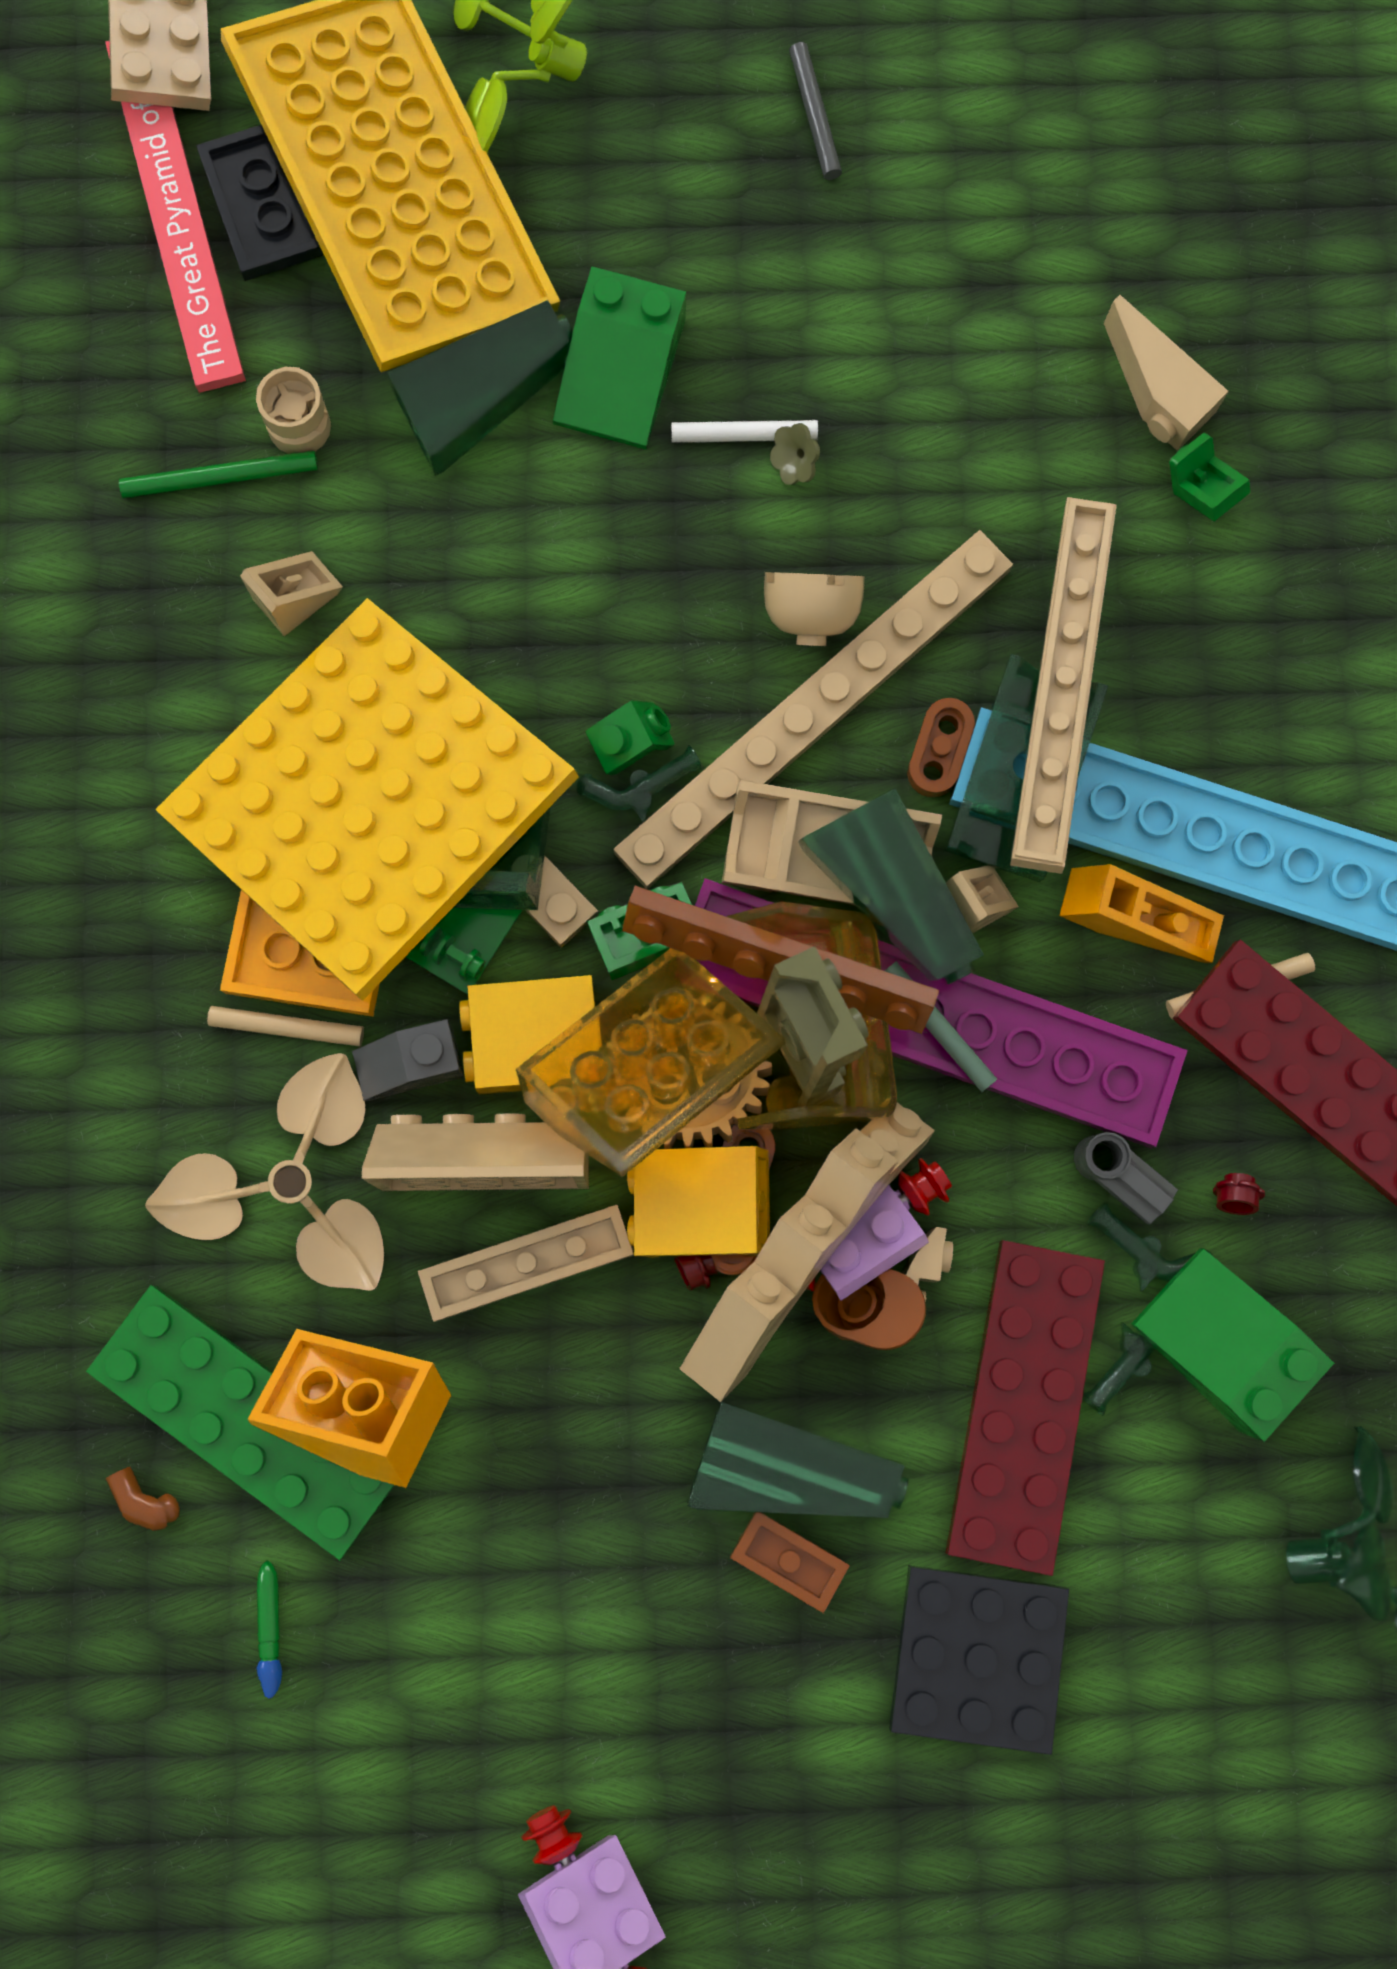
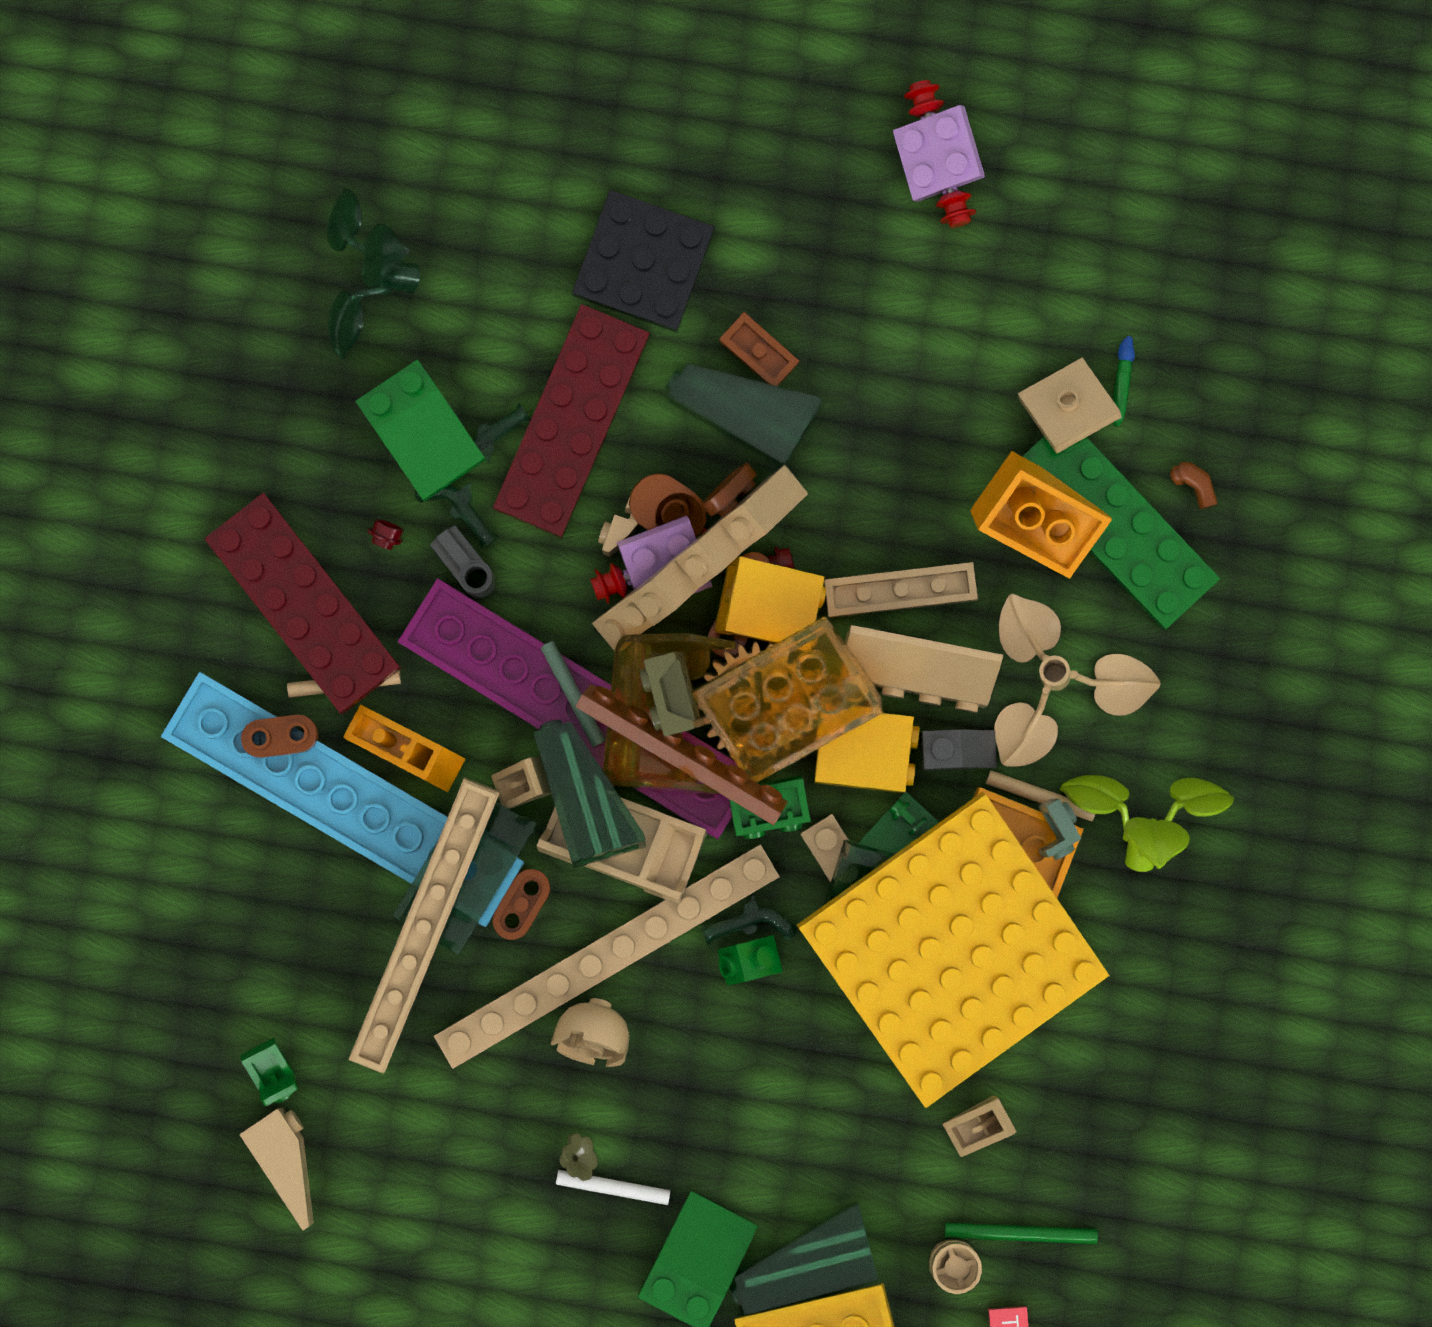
camera: 165 degrees left, 5 degrees up
none -> dark orange plate [241,715,318,758]
none -> dark orange plate [701,462,757,517]
none -> tan plate [1018,358,1121,454]
none -> sand green bracket [1038,799,1082,860]
none -> lime plant [1059,775,1234,872]

